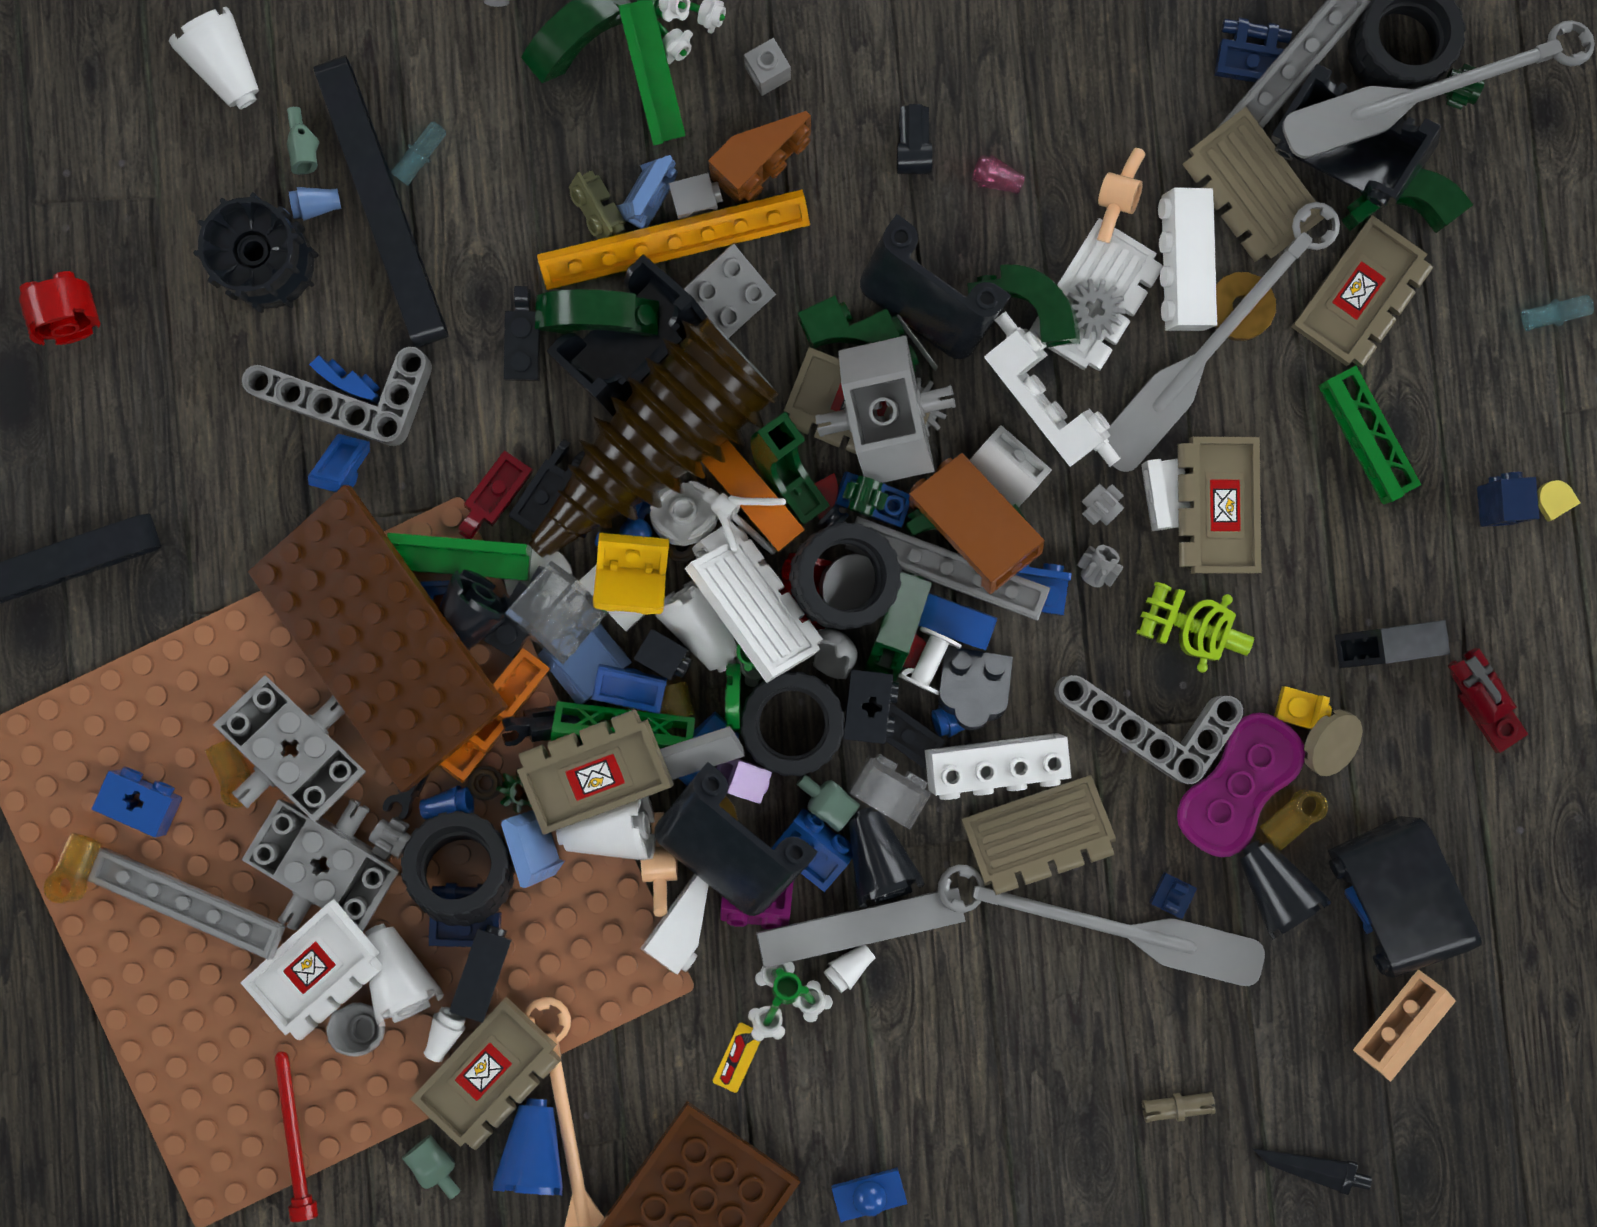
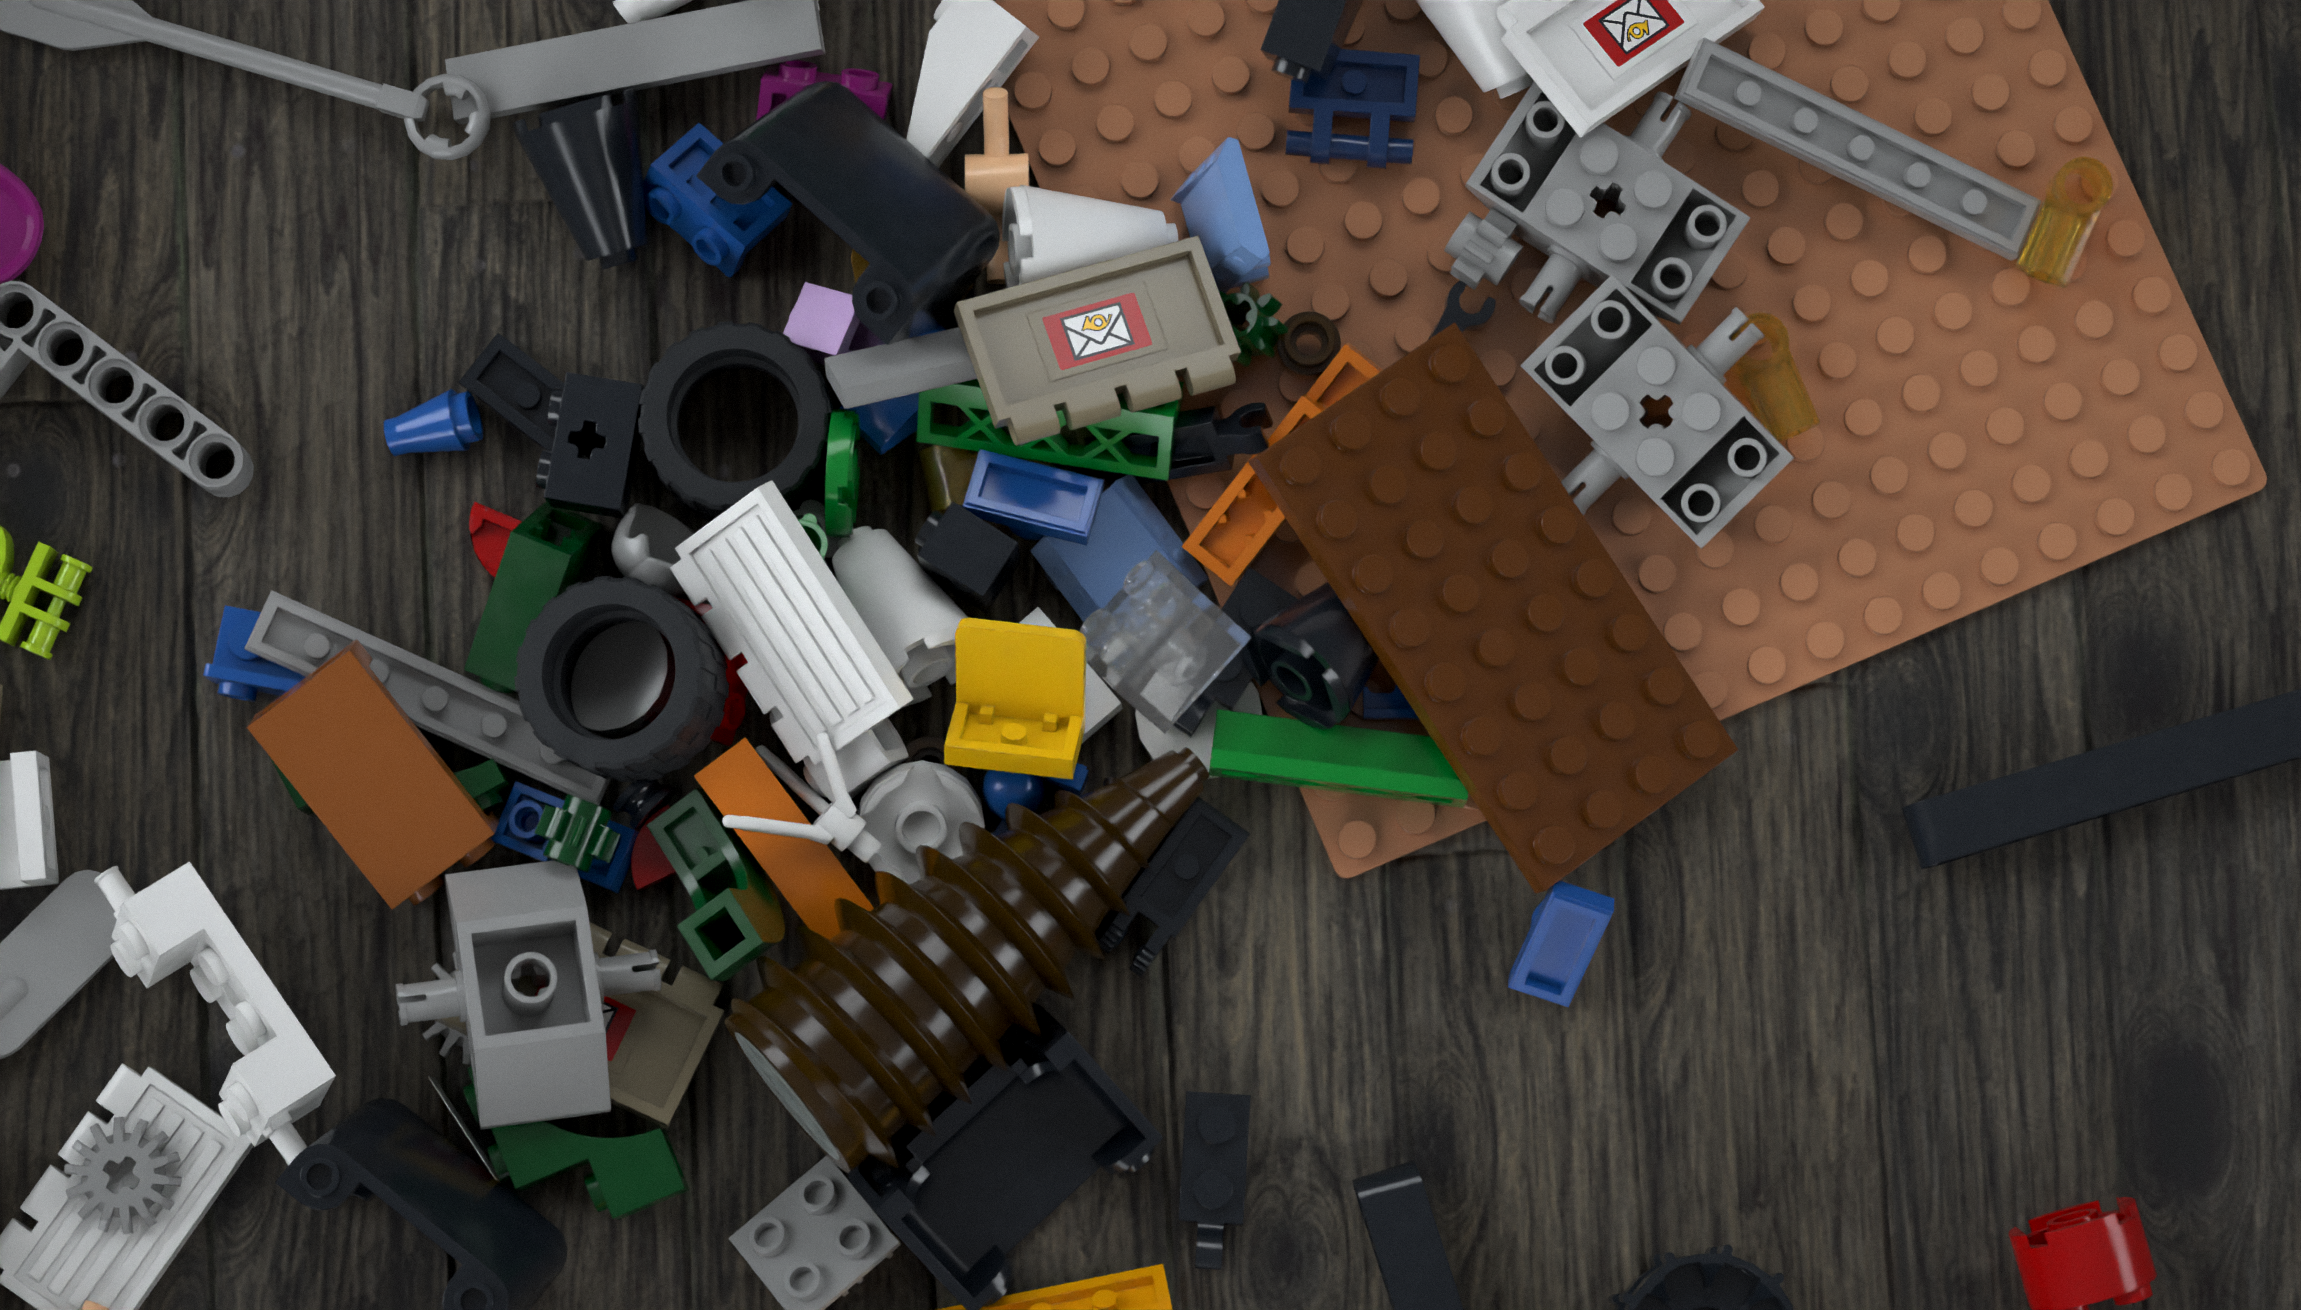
camera: 175 degrees left, 5 degrees down
blue brick [91,767,183,837] -> none
light grey beam [242,347,432,446] -> none
blue slope [309,356,381,405] -> none
black tyre [401,811,515,927] -> none
blue cone [419,785,474,820] -> none
dark red plate [458,450,533,540] -> none
dark green arch [535,289,659,336] -> none
sand green piece [796,774,860,832] -> none
clear brick [848,753,932,830] -> none
white piece [898,626,962,695] -> none
blue slope [918,593,998,650] -> none
white brick [925,733,1071,800] -> none
plate [938,646,1013,730] -> none
dark tan hinge [961,775,1116,895] -> none
dark green arch [967,264,1080,348] -> none
white panel [969,425,1052,508] -> none
light grey gear [1077,545,1123,587] -> none
light grey gear [1082,484,1124,526] -> none
dark blue tile [1149,872,1197,919] -> none

